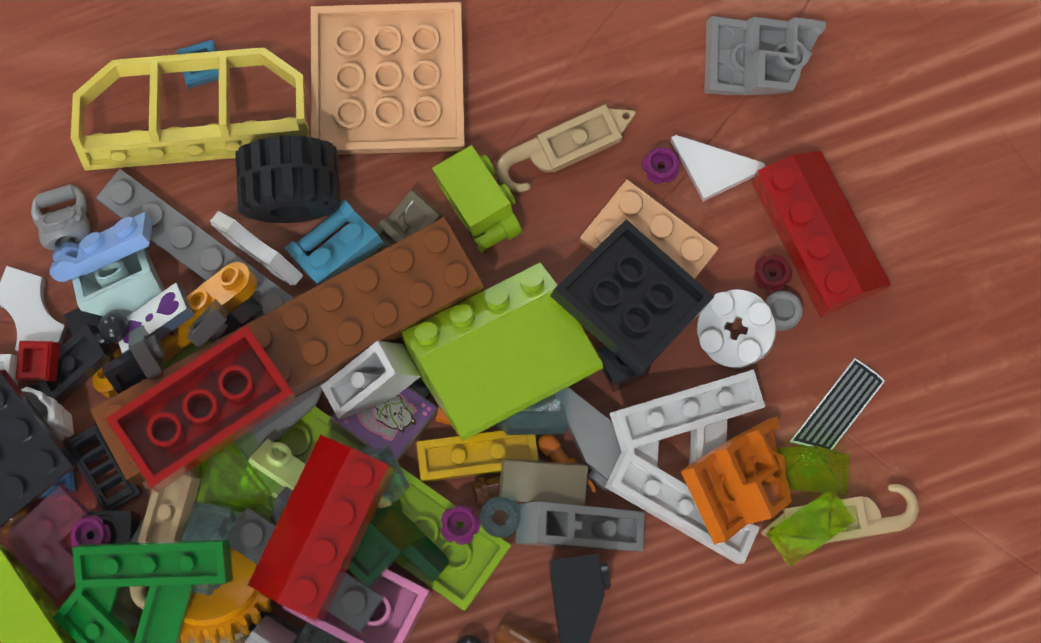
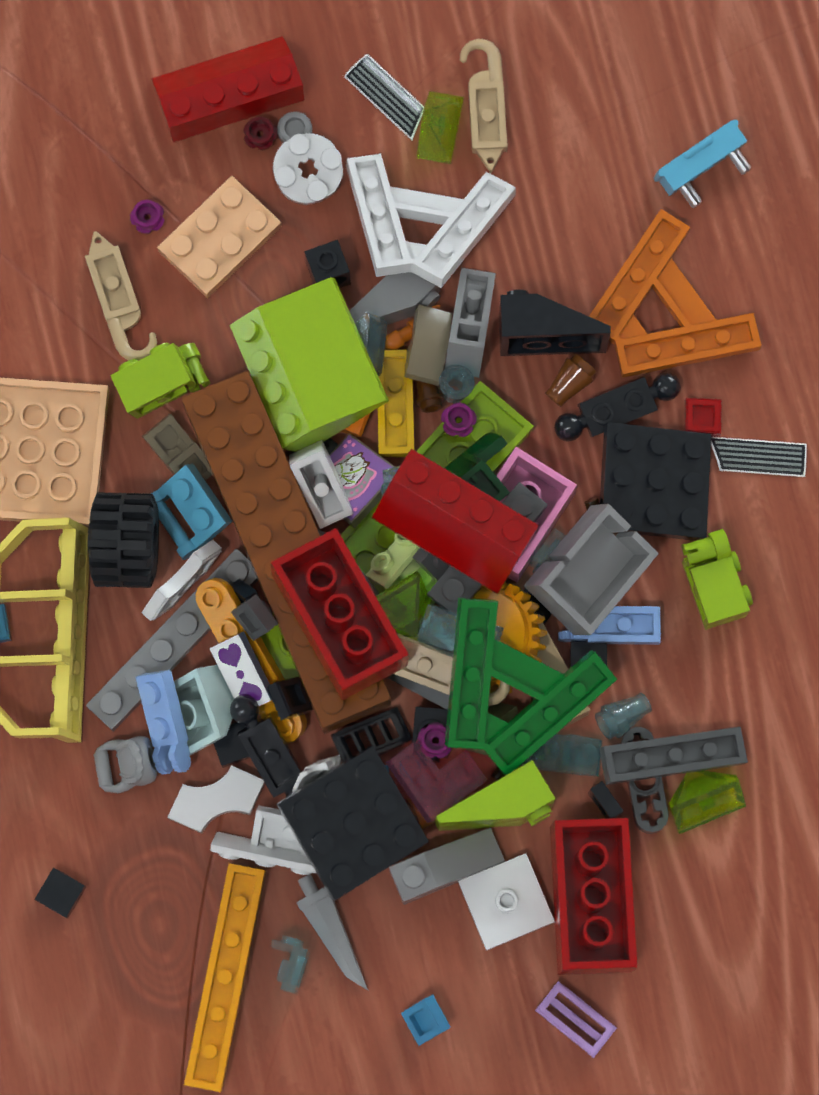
camera: 85 degrees left, 0 degrees up
red tile [15,341,60,382] -> none
dark grey plate [128,325,166,380] -> none
black plate [550,219,714,376] -> none
white tile [670,135,766,202] -> none
orange slope [681,416,792,544] -> none
light grey slope [704,16,826,95] -> none
clear neon green slope [766,488,855,567] -> none

